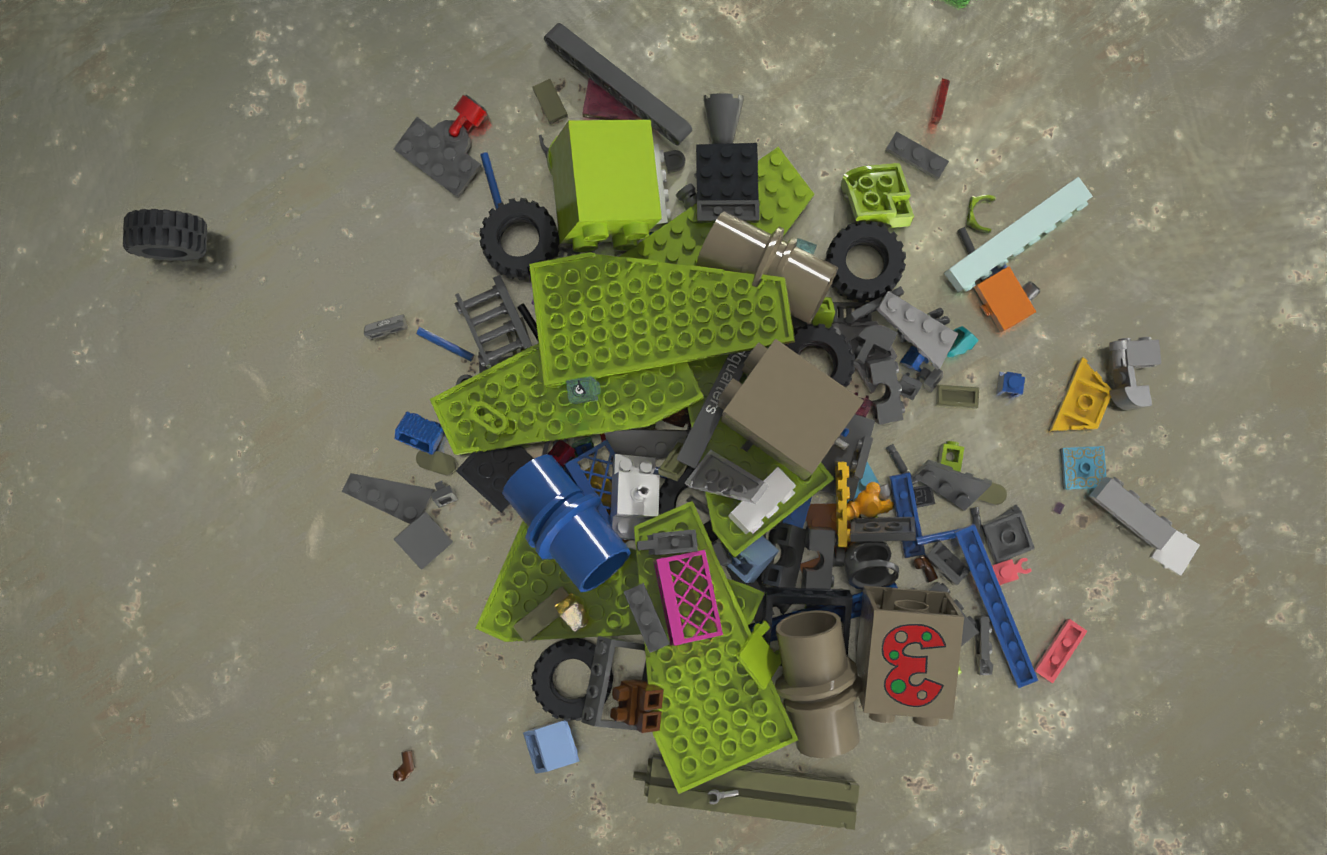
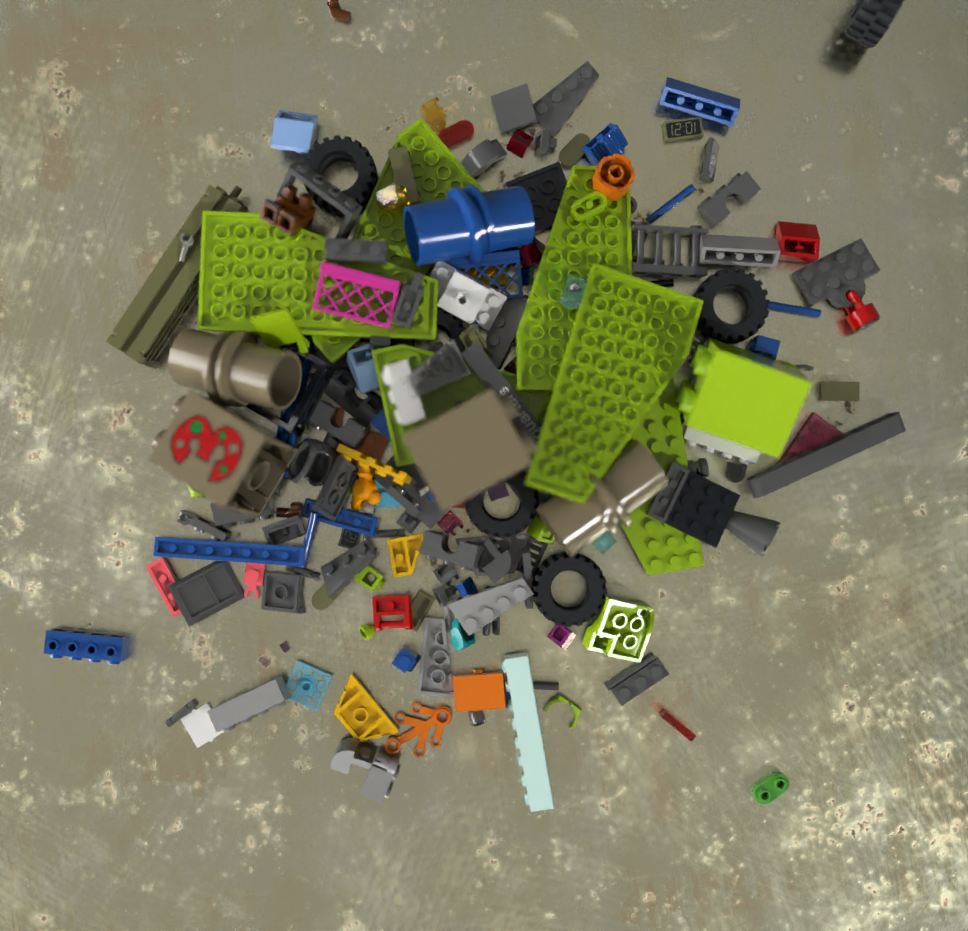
camera: 110 degrees right, 5 degrees up
none -> blue brick [43,628,130,664]
none -> dark grey wheel [165,700,197,727]
none -> dark grey piece [168,561,245,627]
none -> lime hinge [359,624,376,641]
none -> red plate [372,594,414,631]
none -> orange plant [385,702,452,758]
none -> yellow wing [387,533,424,578]
none -> dark grey tile [396,510,421,534]
none -> light grey wing [417,617,454,698]
none -> clear yellow brick [420,97,447,132]
none -> clear red tile [438,120,474,149]
none -> white piece [444,606,452,633]
none -> dark grey brick [461,139,507,177]
none -> dark red slope [507,129,534,158]
none -> magenta slope [547,624,576,650]
none -> orange brick [592,154,636,201]
none -> dark grey bar [605,653,656,690]
none -> blue brick [659,77,740,126]
none -> tile [662,117,704,143]
none -> dark grey arch [698,171,761,229]
none -> light grey brick [699,234,781,267]
none -> blue brick [748,335,781,360]
none -> red slope [776,221,820,263]

